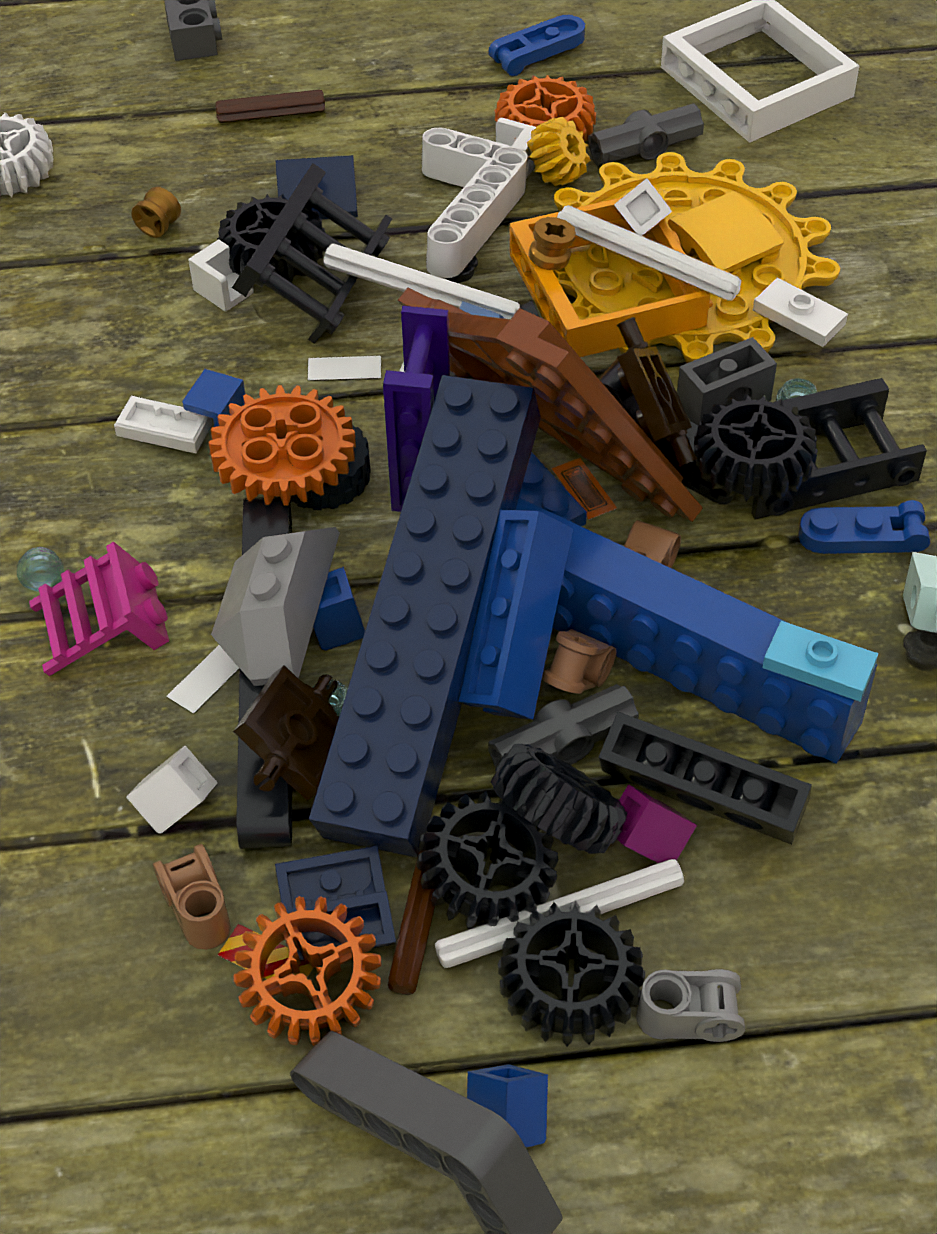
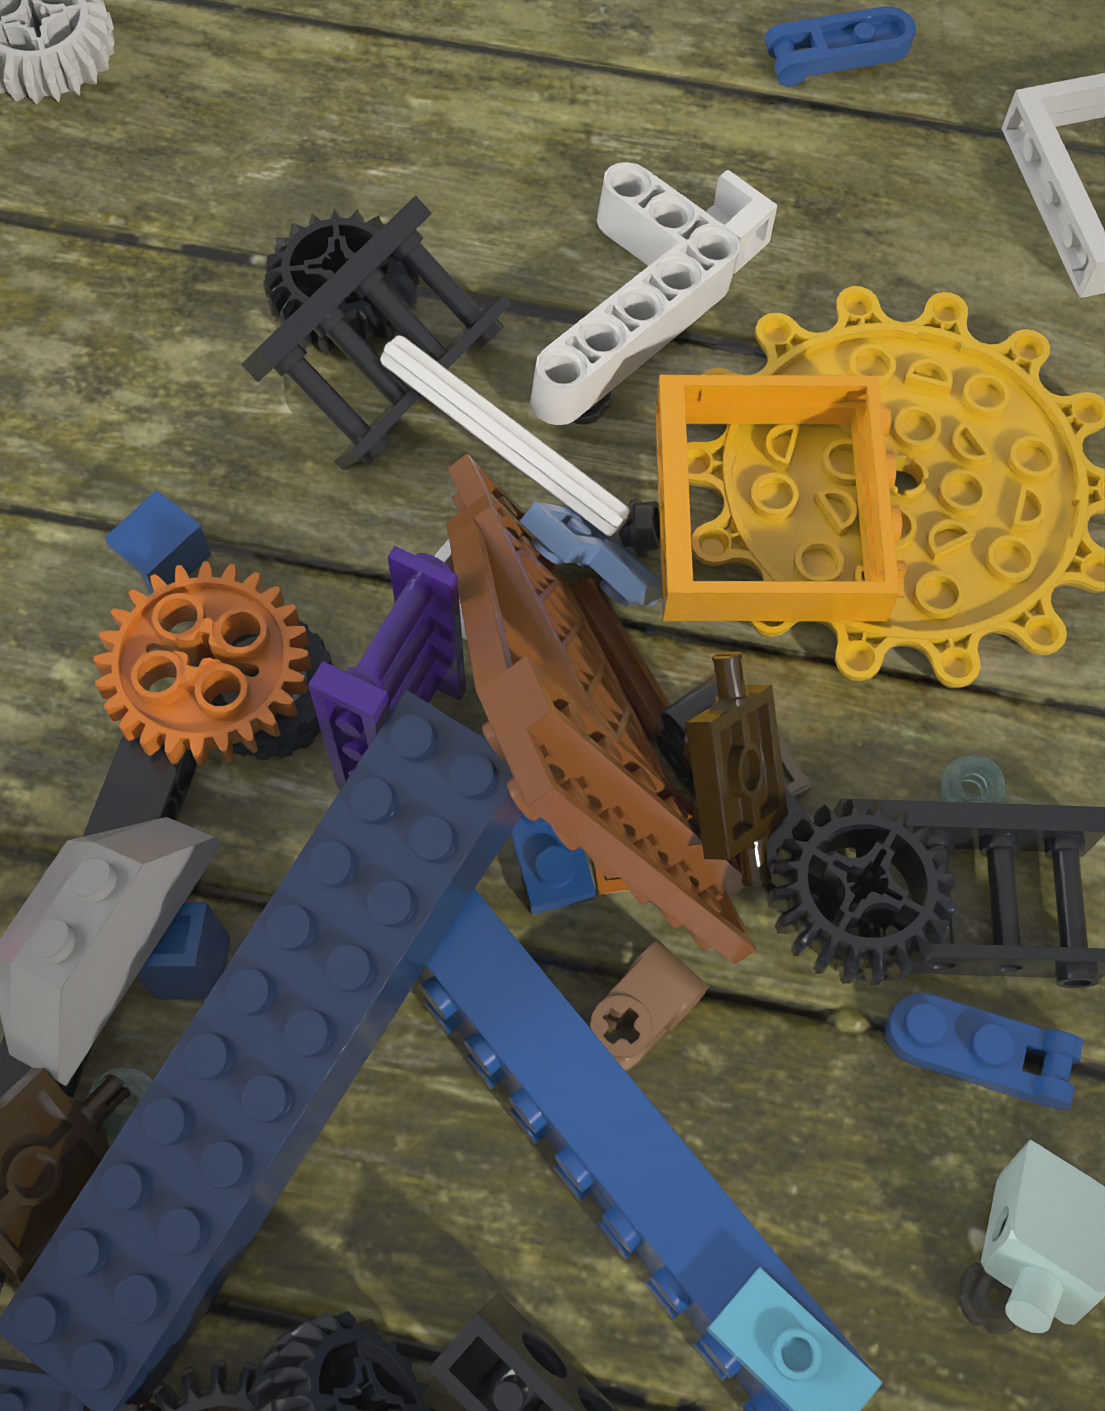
camera: 15 degrees right, 15 degrees up
white plate [114,396,213,454] -> none
pearl gold wheel [131,187,181,238] -> none
white panel [188,239,254,312] -> none
reddish brown axle [215,89,325,123] -> none
dark blue slope [275,155,358,220] -> none
white sticker [308,356,381,380] -> none
blue brick [458,510,573,719] -> none
dark grey piece [488,684,639,768] -> none
orange gear [495,75,596,151] -> none
yellow gear [527,116,591,187] -> none
pearl gold wheel [529,217,576,270] -> none
medium nougat piece [542,629,617,694] -> none
white axle [557,205,741,301] -> none
dark grey piece [588,103,704,166] -> none
white panel [614,178,672,236] -> none
yellow slope [667,191,784,273] -> none
dark grey brick [677,337,777,426] -> none
white plate [753,277,848,347] -> none

